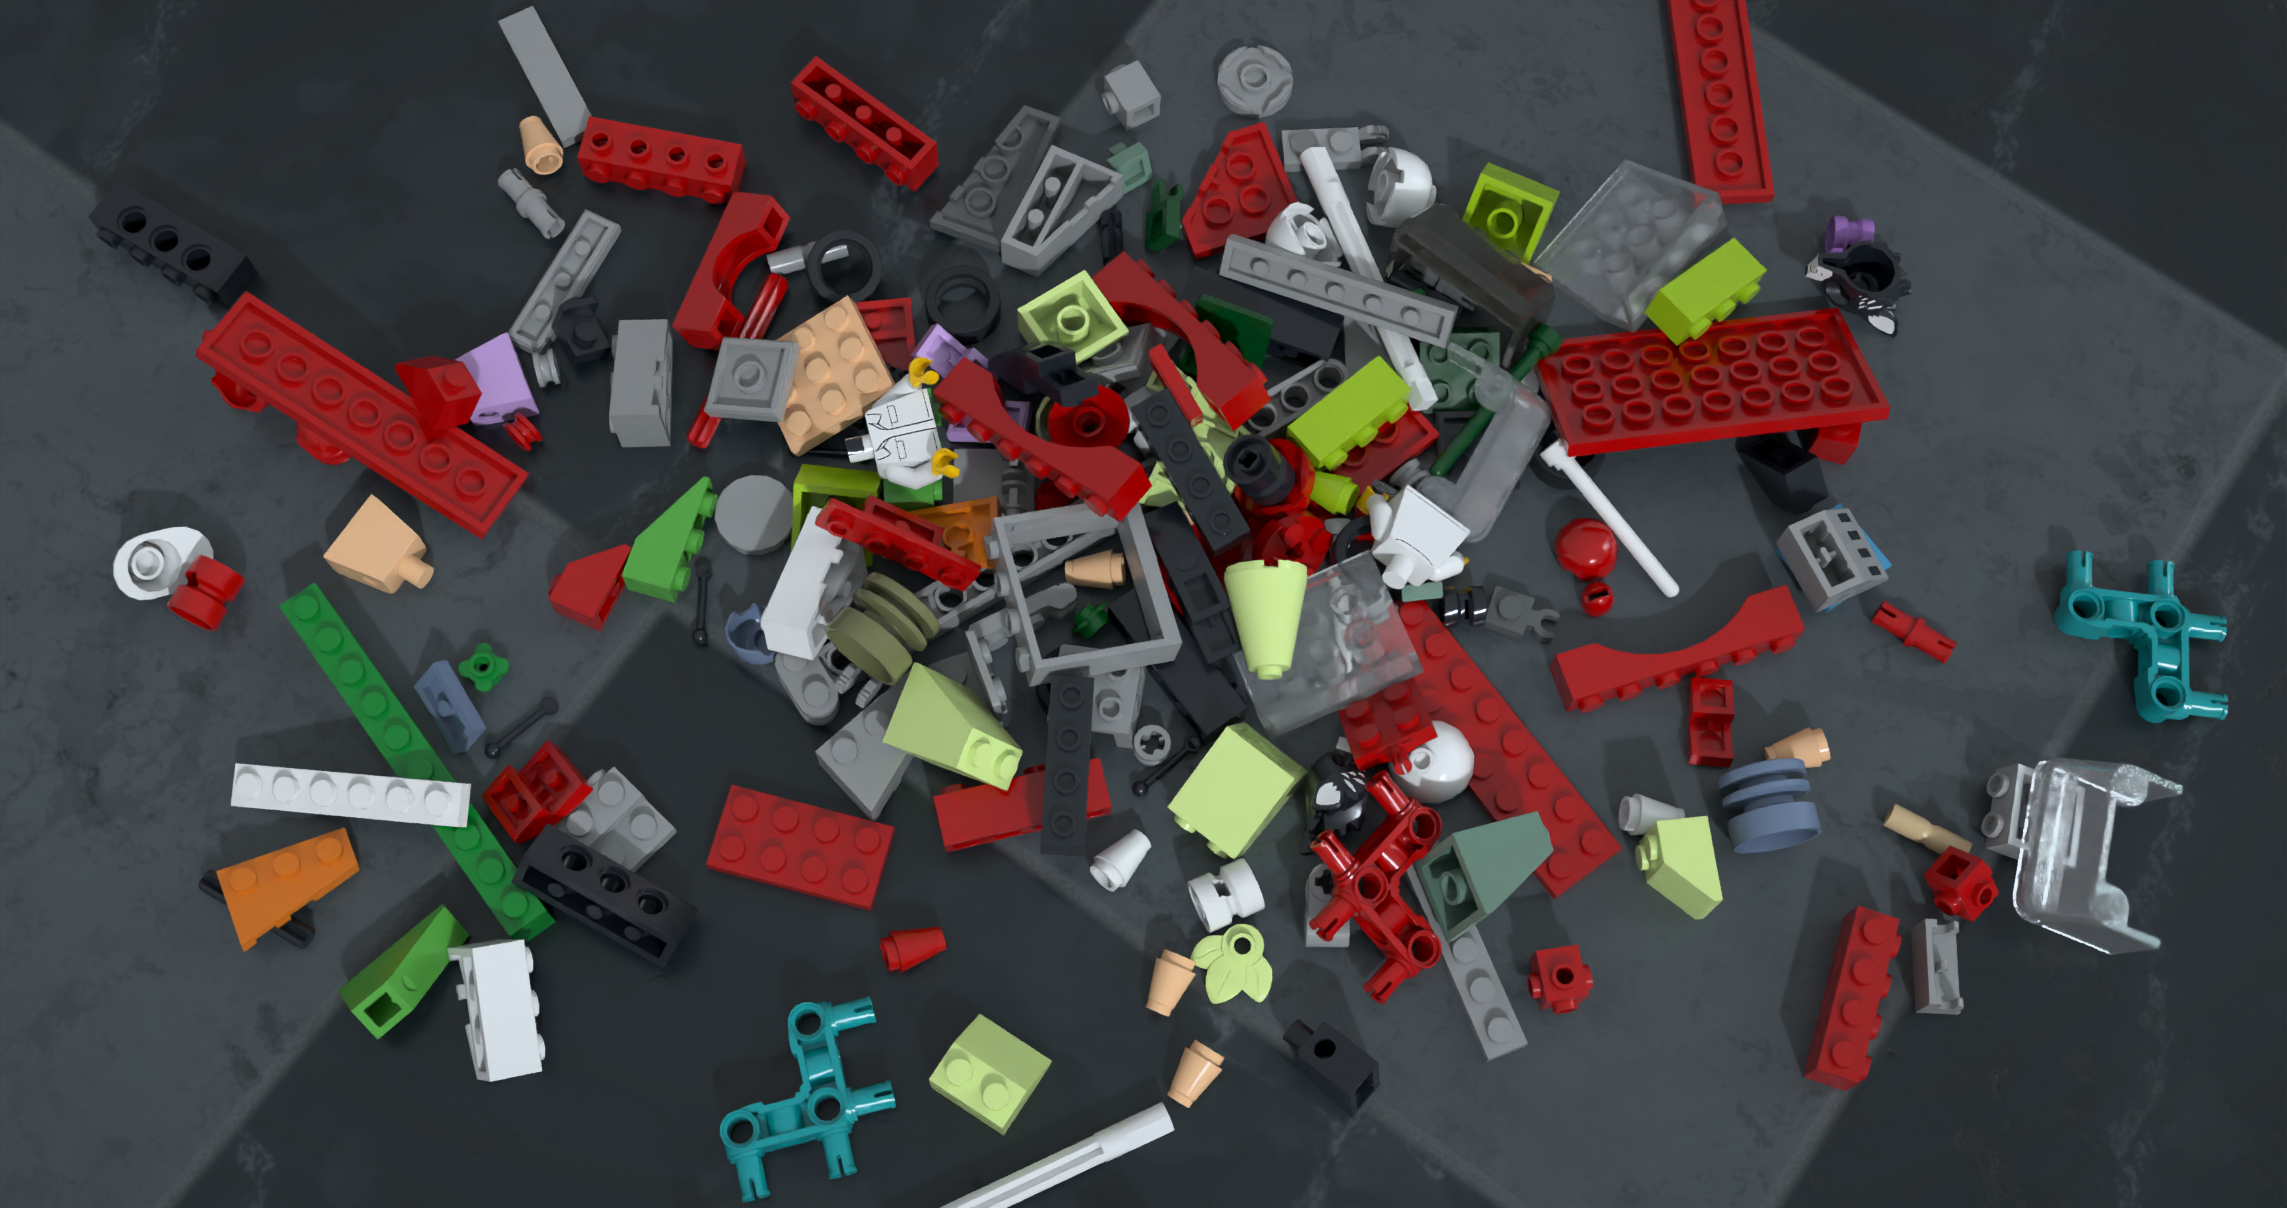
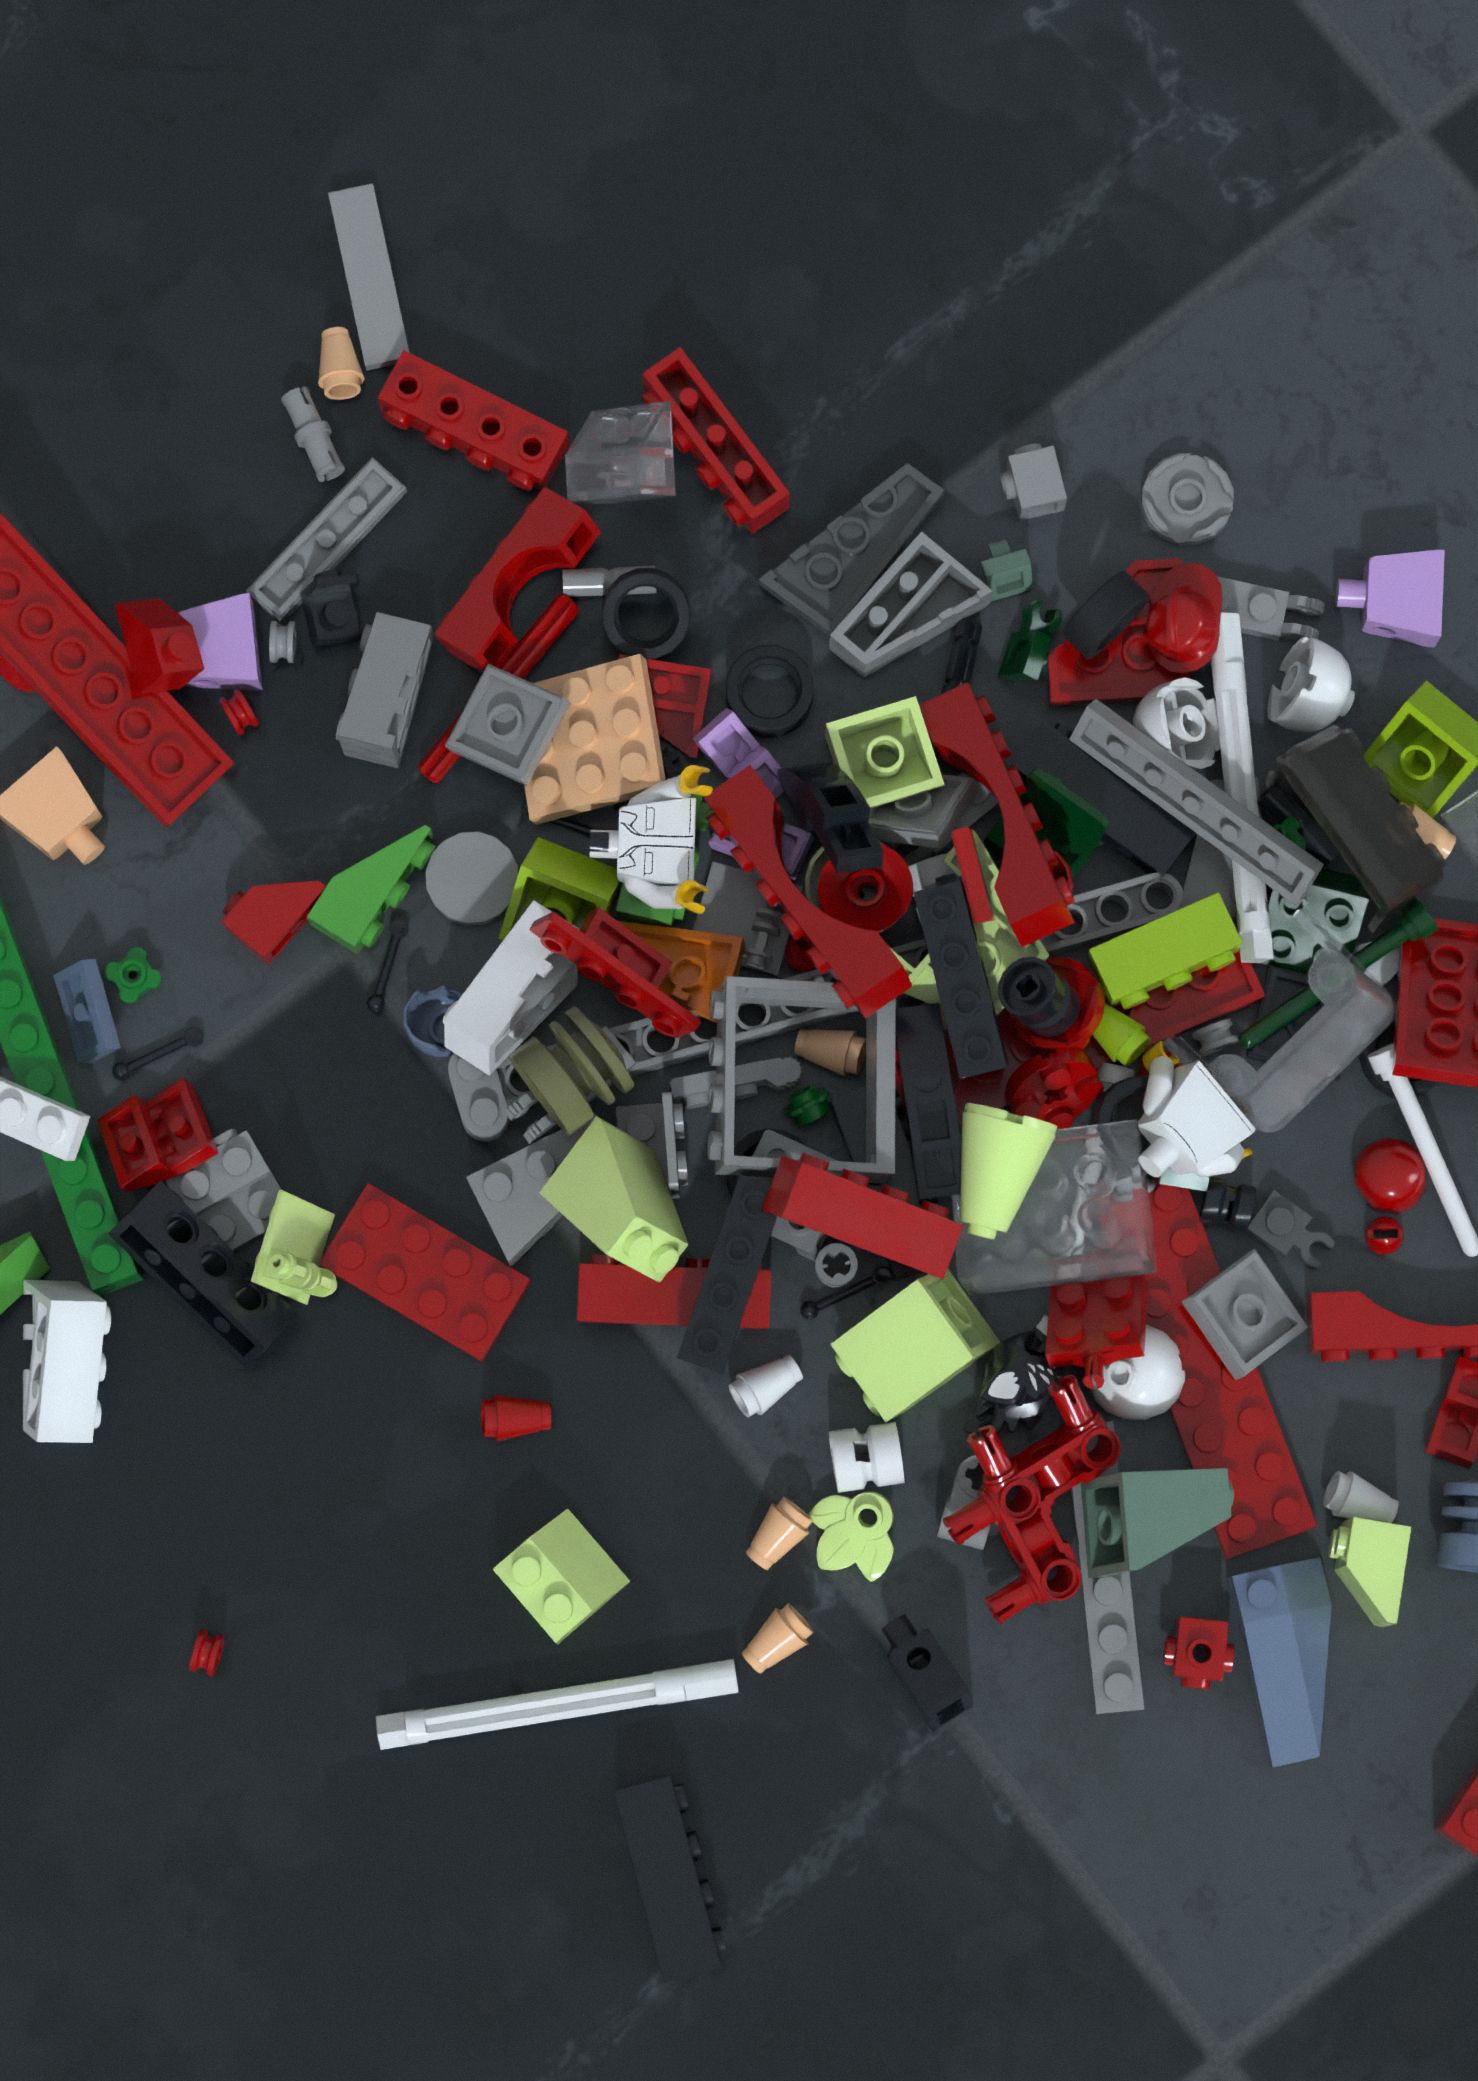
camera: 20 degrees right, 10 degrees up
teal pin [720,995,896,1202] -> none
none -> yellowish green hinge [251,1190,337,1305]
none -> clear slope [565,402,676,504]
none -> red brick [761,1152,964,1279]
none -> black tyre [1062,571,1150,659]
none -> red piece [1146,563,1223,674]
none -> light grey tile [1181,1248,1308,1381]
none -> sand blue wedge [1226,1557,1332,1768]
none -> lavender torso [1335,550,1445,648]

